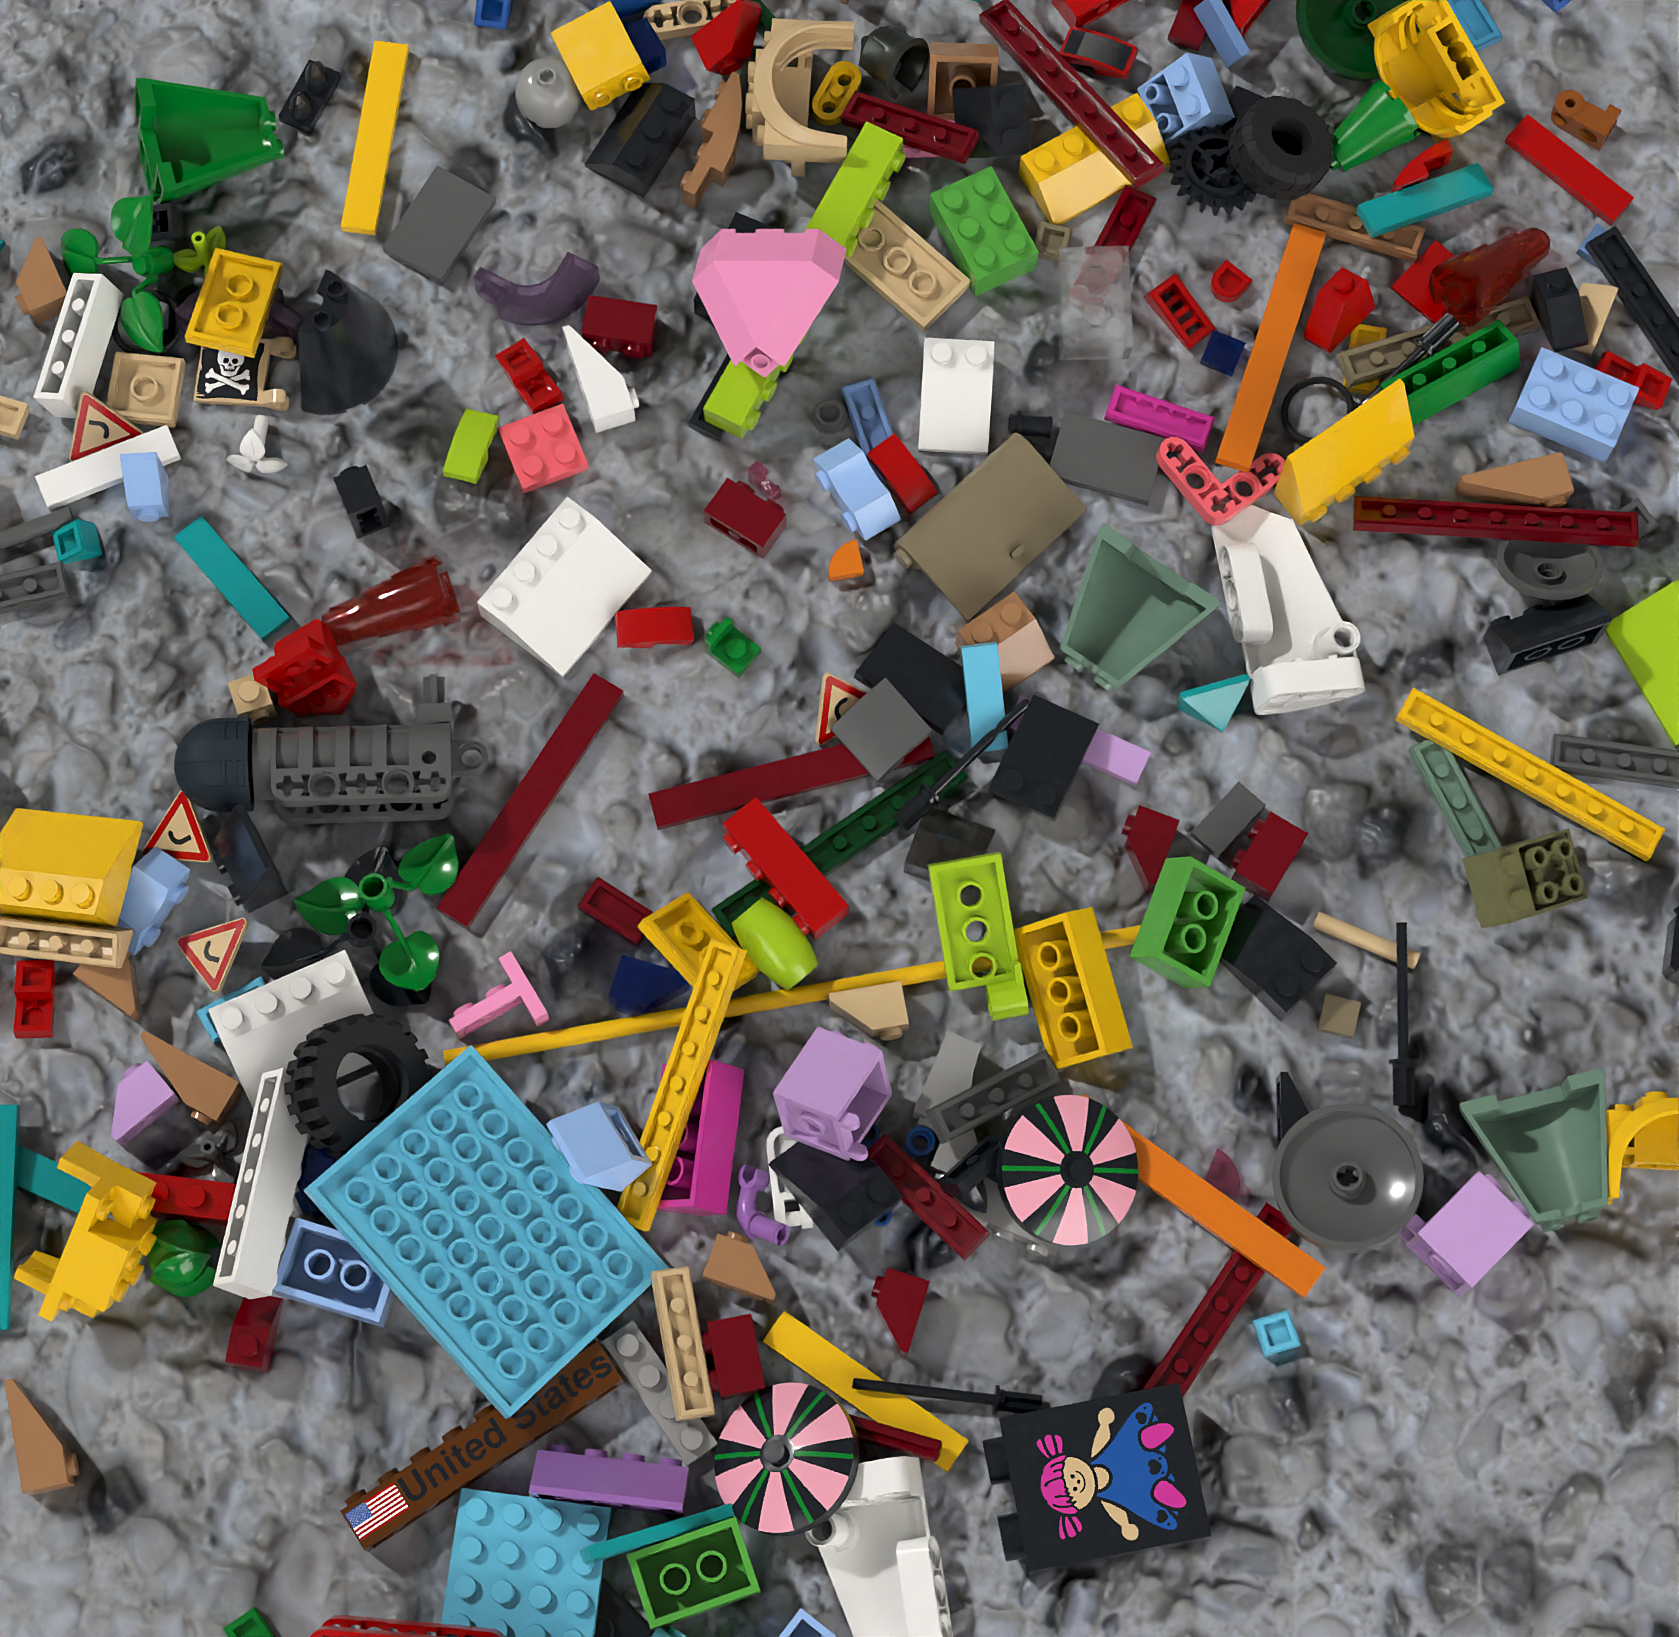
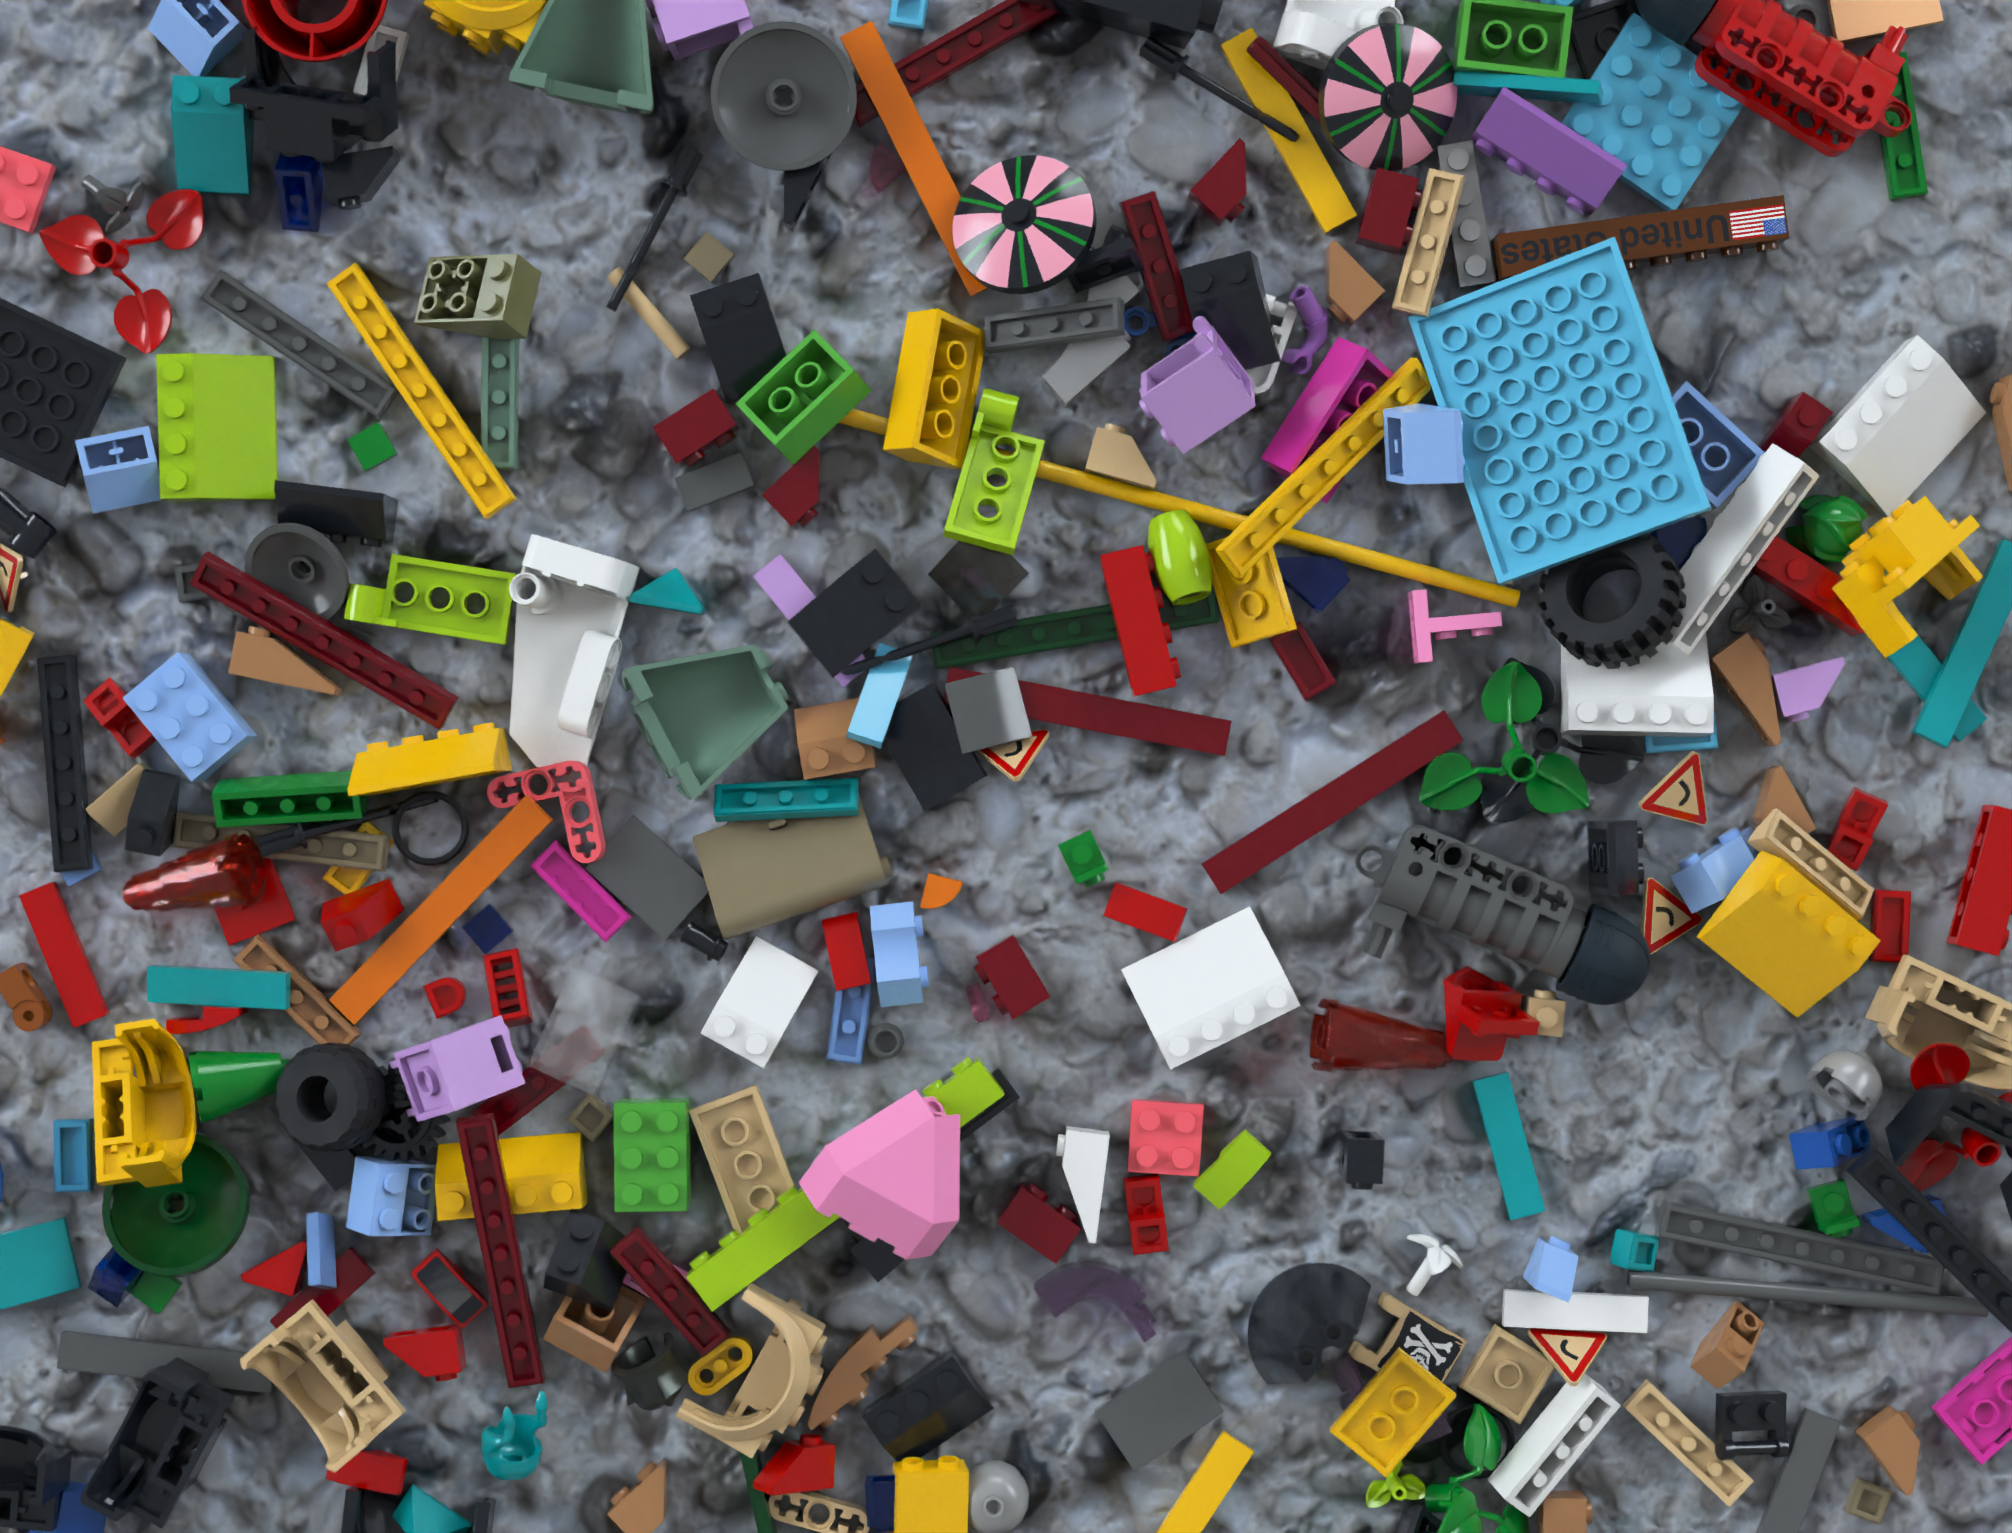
camera: 150 degrees left, 15 degrees up
none -> lime hinge [344,554,517,645]
none -> green tile [347,422,398,472]
none -> lavender container [389,1015,526,1122]
none -> teal tile [714,778,859,822]
none -> white slope [1809,335,1986,517]

